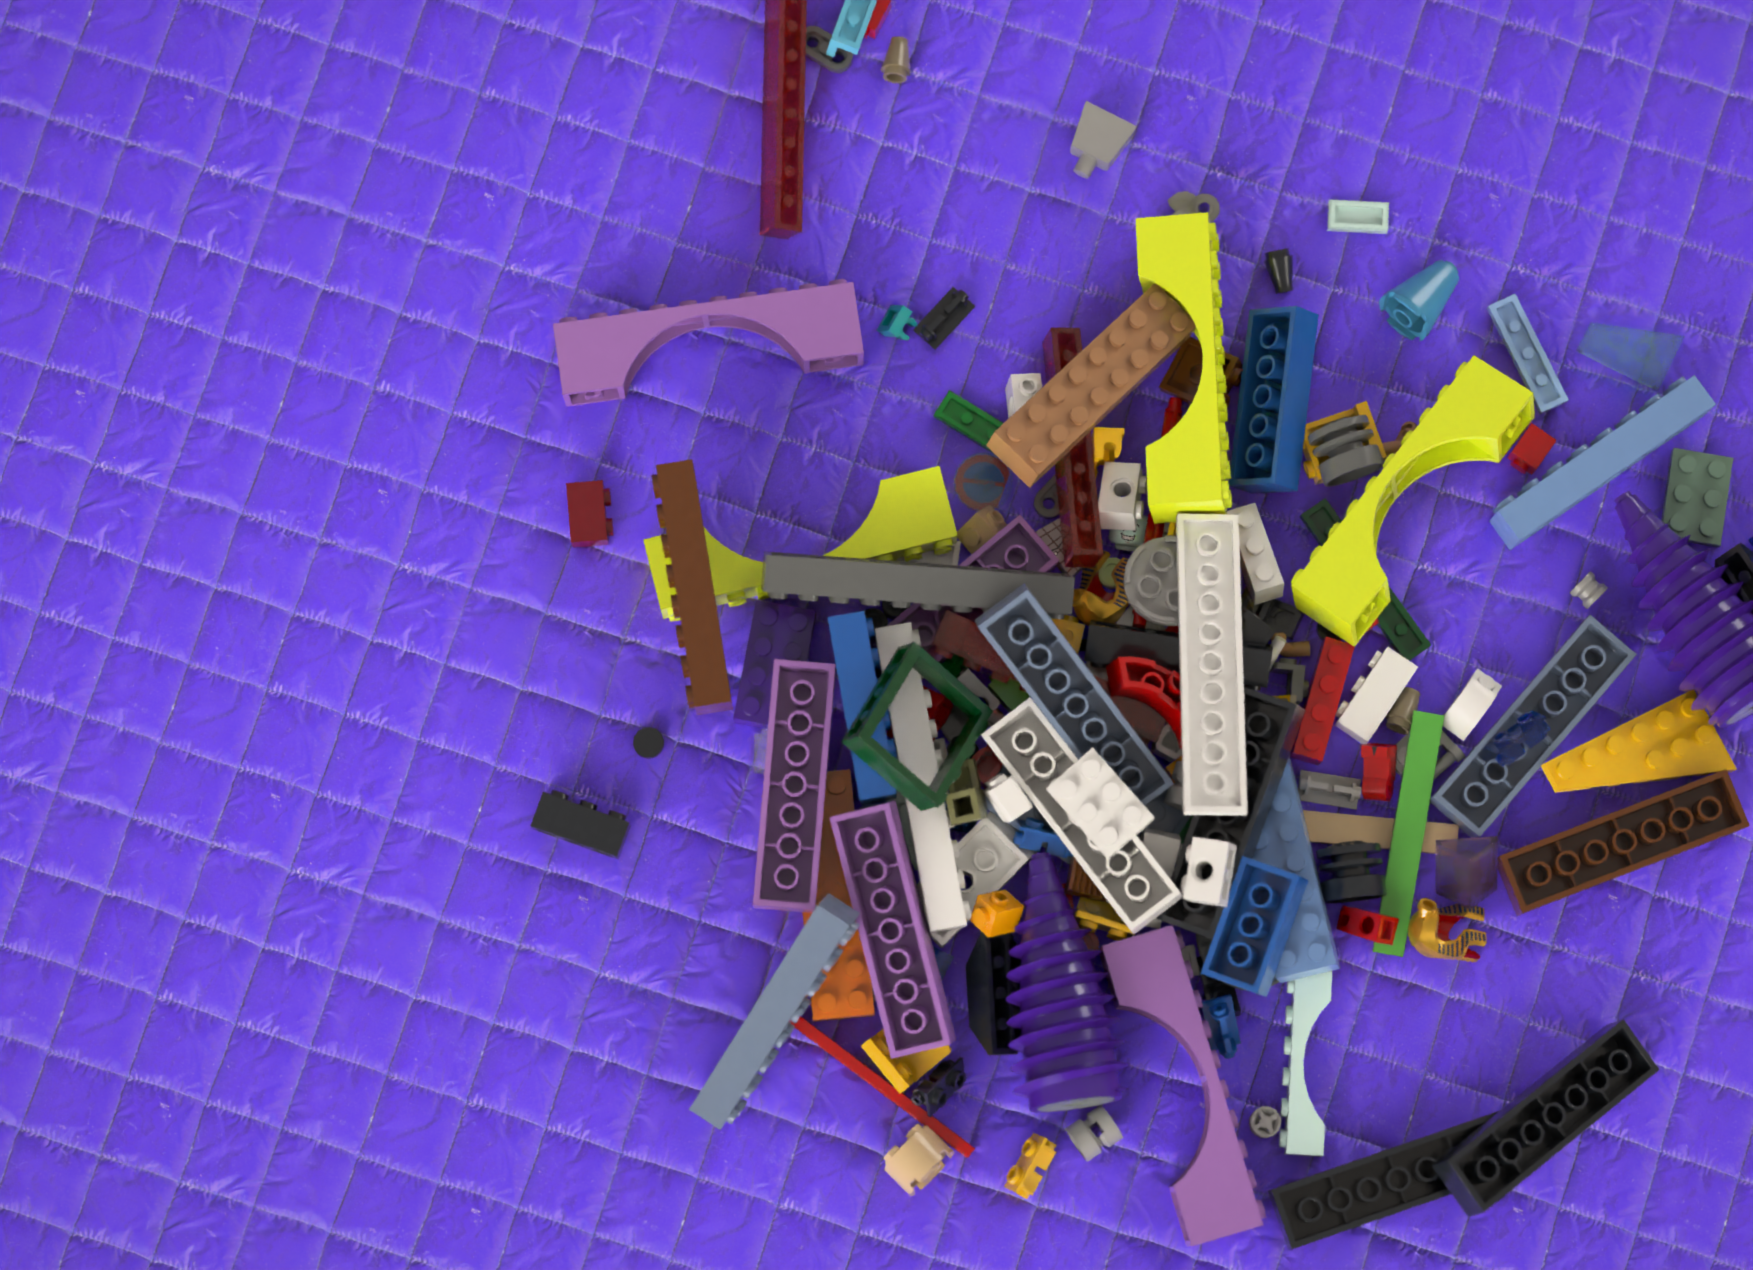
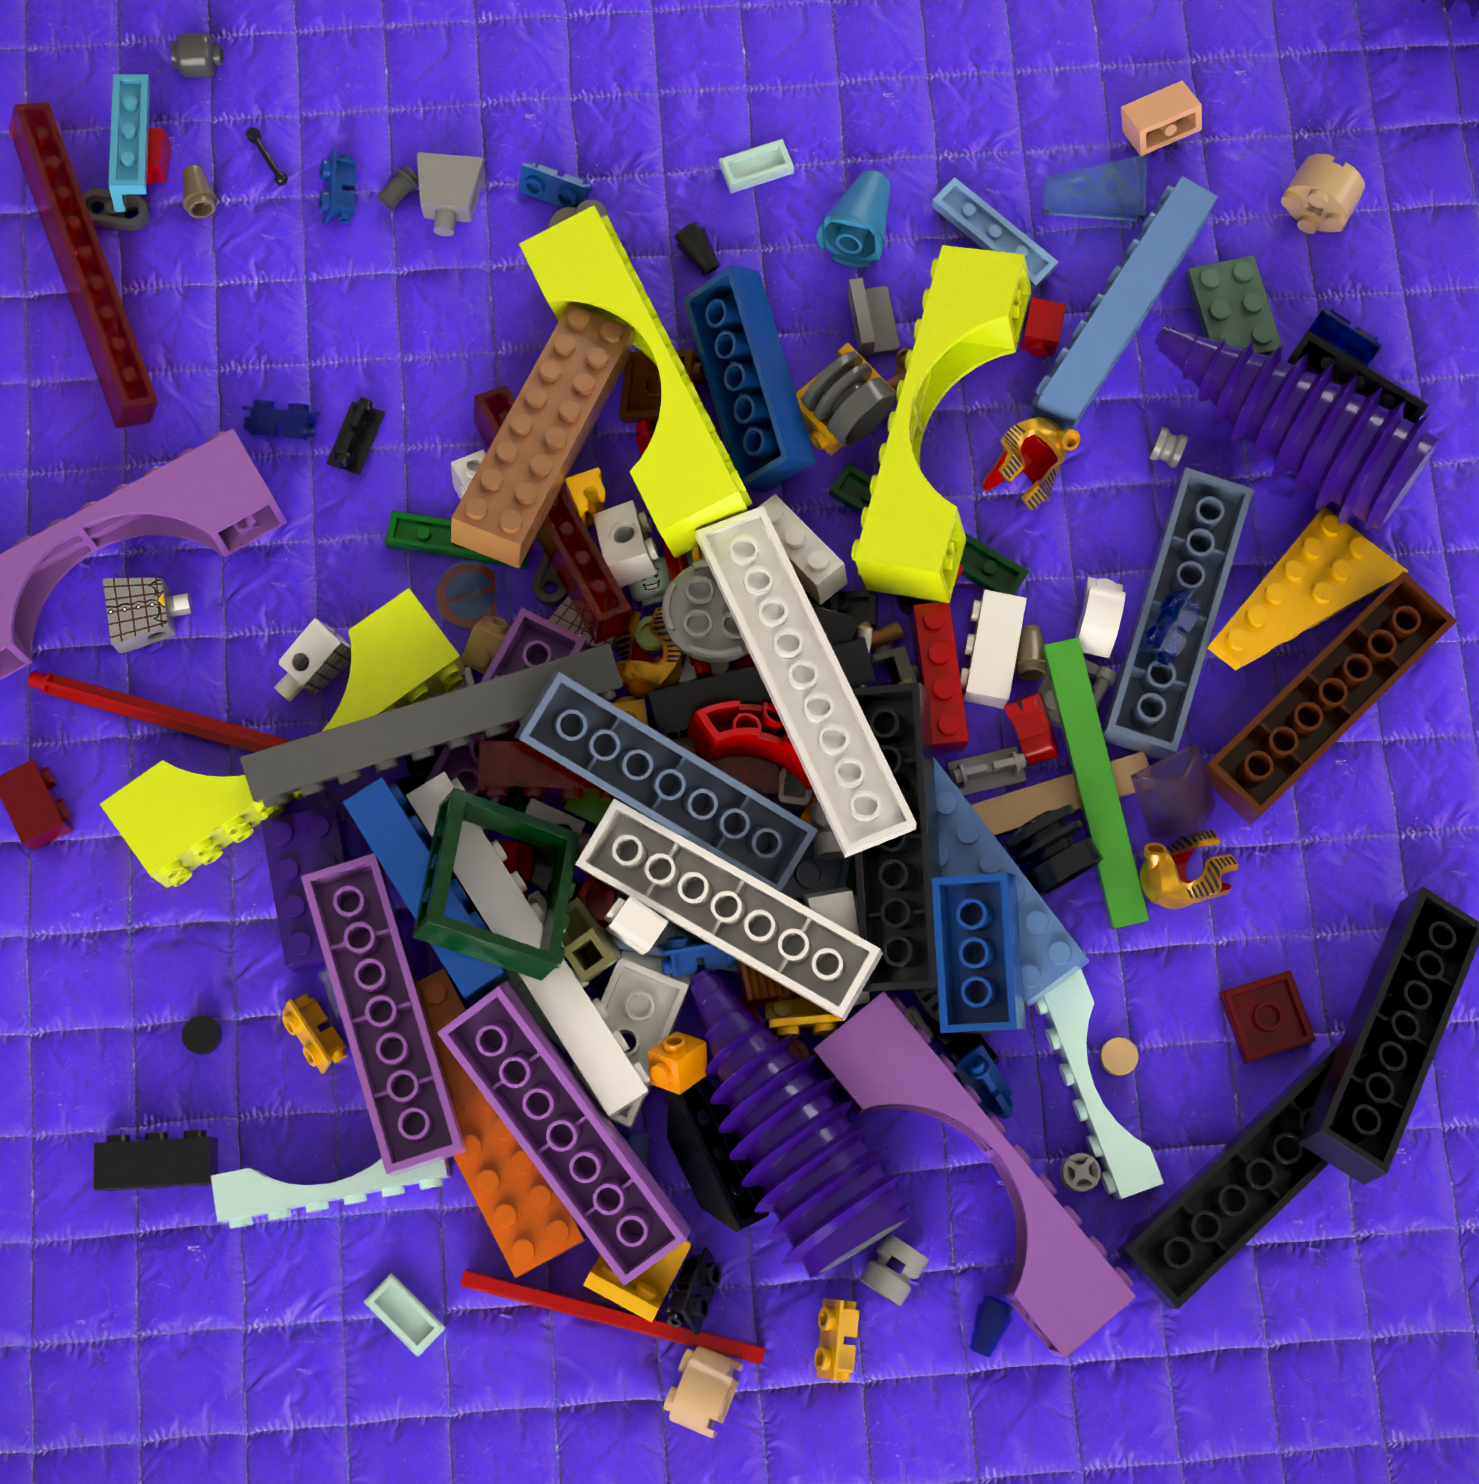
camera: 25 degrees left, 5 degrees down
reddish brown brick [651,459,733,715] -> none
sand blue brick [689,893,860,1130] -> none
teal tile [876,305,917,340] -> none
white plate [1046,748,1155,859] -> none
white brick [1181,837,1237,907] -> none
red leg [1336,905,1399,945] -> none
none -> red piece [28,671,293,752]
none -> light grey torso [102,578,193,654]
none -> light aqua arch [211,1158,451,1229]
none -> clear blue hinge [242,399,320,440]
none -> black hinge [246,128,288,186]
none -> white torso [274,618,351,702]
none -> yellow hinge [282,993,348,1074]
none -> blue hinge [318,147,356,225]
none -> light aqua tile [364,1273,446,1357]
none -> dark grey pin [377,165,419,211]
none -> blue hinge [518,161,592,208]
none -> light grey panel [847,277,900,357]
none -> clear blue cone [969,1295,1014,1357]
none -> piece [981,417,1080,511]
none -> tan tile [1099,1037,1139,1076]
none -> light nougat brick [1121,80,1202,156]
none -> dark red tile [1219,970,1316,1064]

